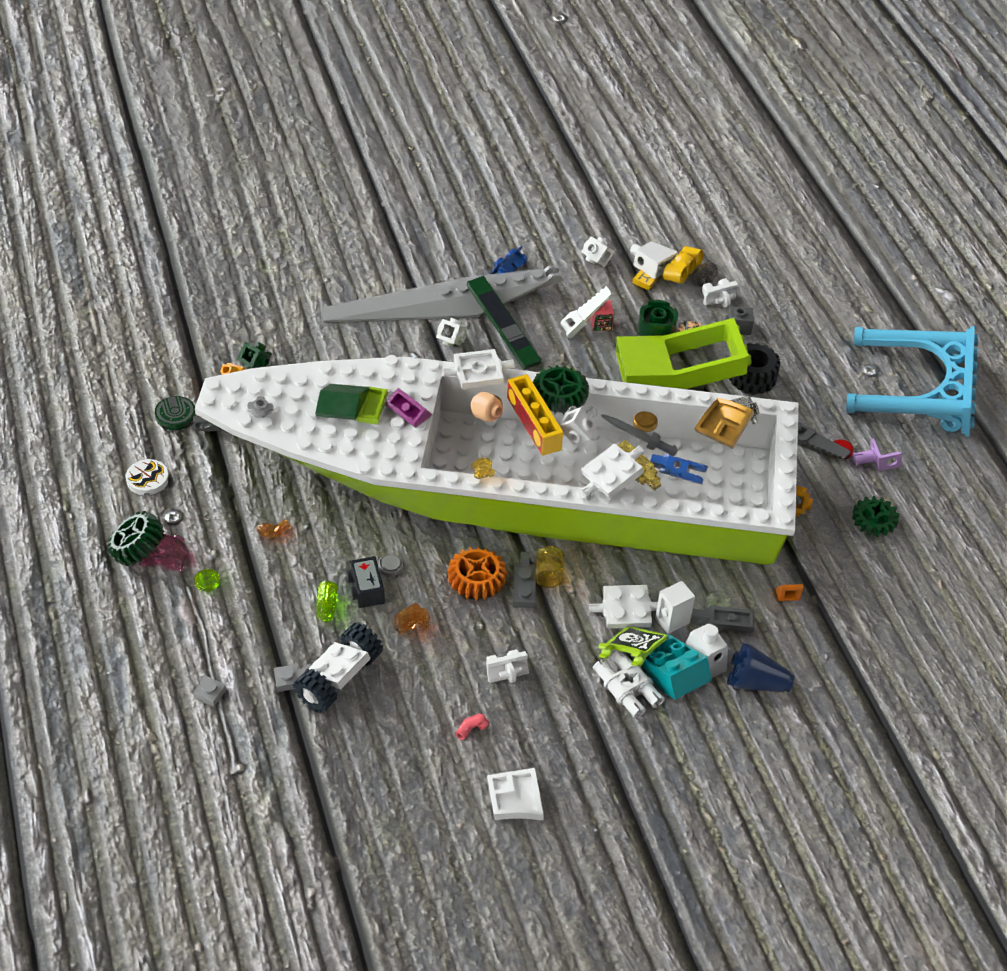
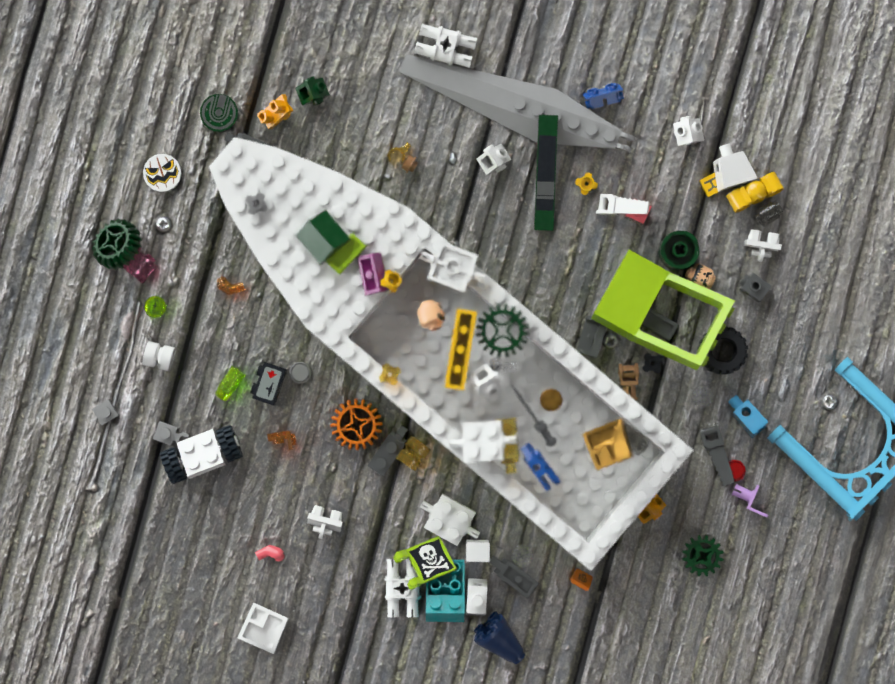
camera: 30 degrees right, 40 degrees up
none -> white wheel [142,341,176,371]
none -> yellow plate [381,270,402,293]
none -> white pin [414,23,477,68]
none -> yellow plate [575,173,598,195]
none -> dark azure torso [728,395,768,439]

